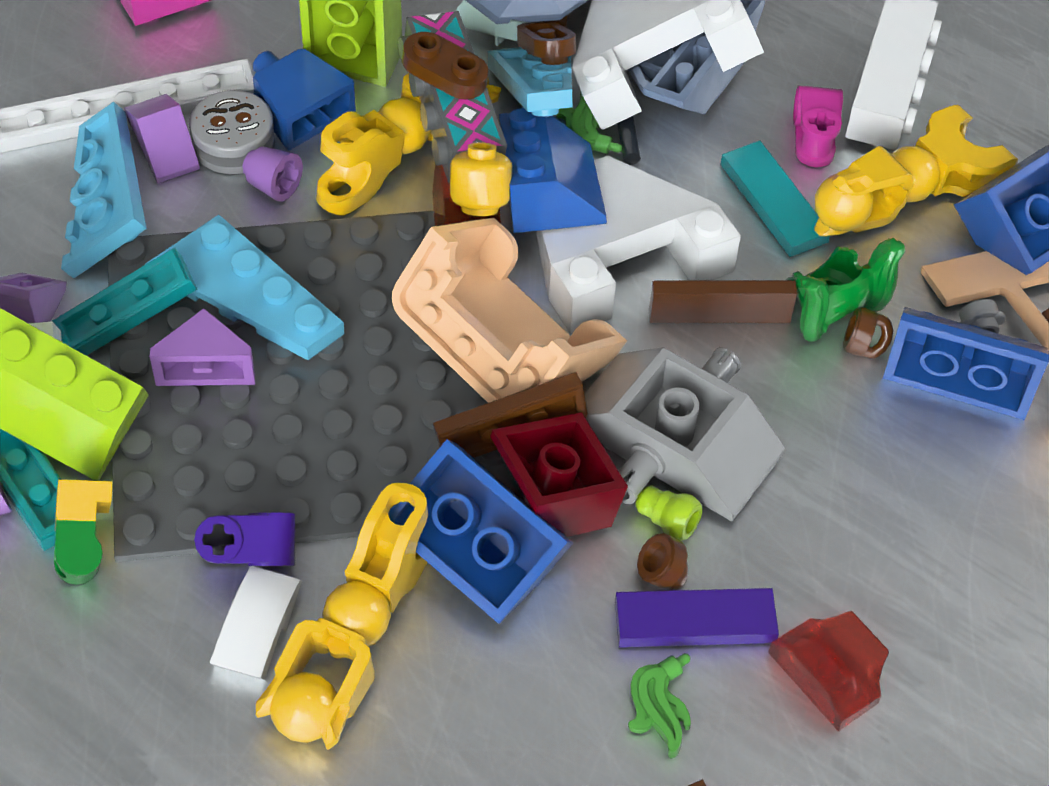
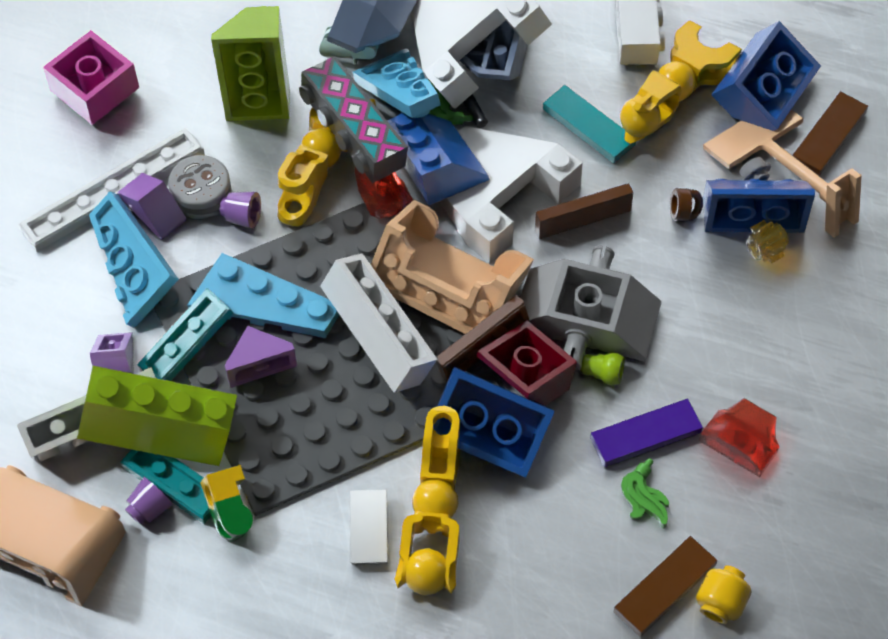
camera: 15 degrees left, 5 degrees up
dark purple piece [194,512,295,566] -> none
blue torso [253,49,356,151] -> none
reddish brown plate [402,32,489,100] -> none
yellow head [450,142,512,216] -> none
reddish brown plate [517,21,576,65] -> none
reddish brown tile [637,533,688,590] -> none
green hair [786,238,905,342] -> none
dark pink piece [793,85,843,168] -> none
none -> white brick [320,253,438,393]
none -> clear yellow gear [746,220,789,264]

